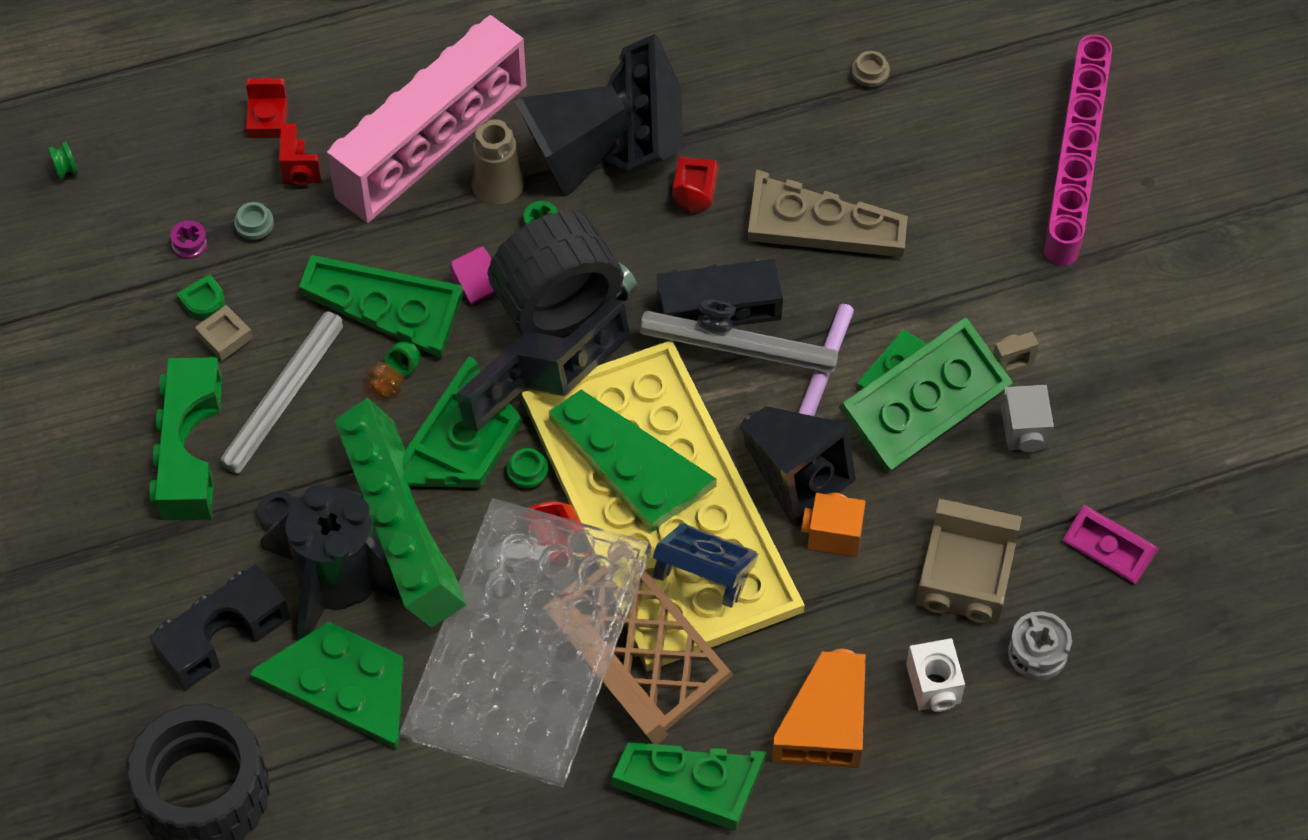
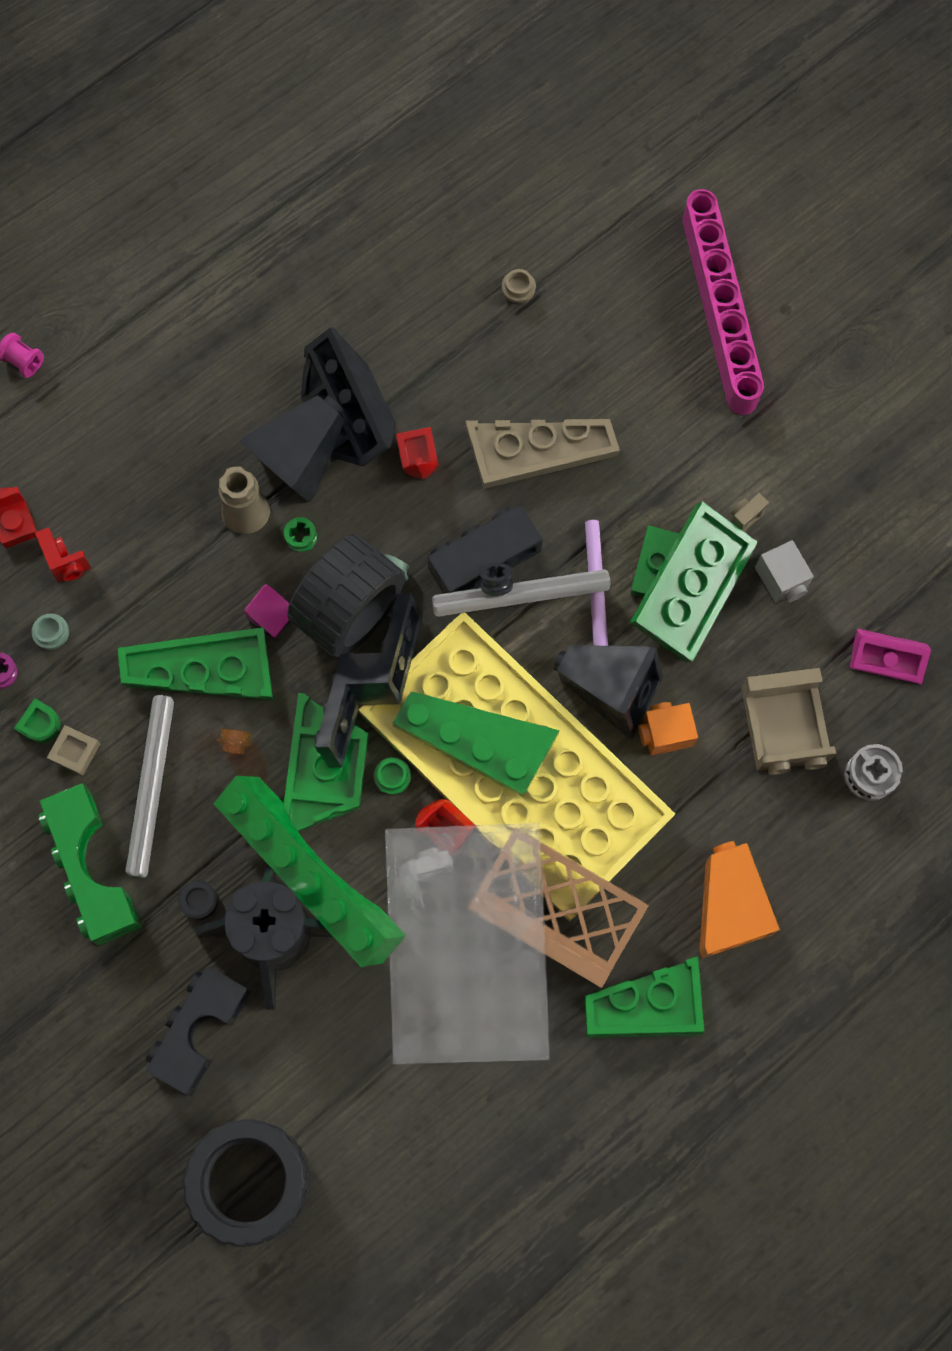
camera: 25 degrees left, 15 degrees up
green wing [250,622,404,750] -> none
bright pink brick [327,15,527,223] -> none
green hinge [385,342,421,377] -> none
dark blue piece [652,523,759,608] -> none
white brick [906,638,965,712] -> none

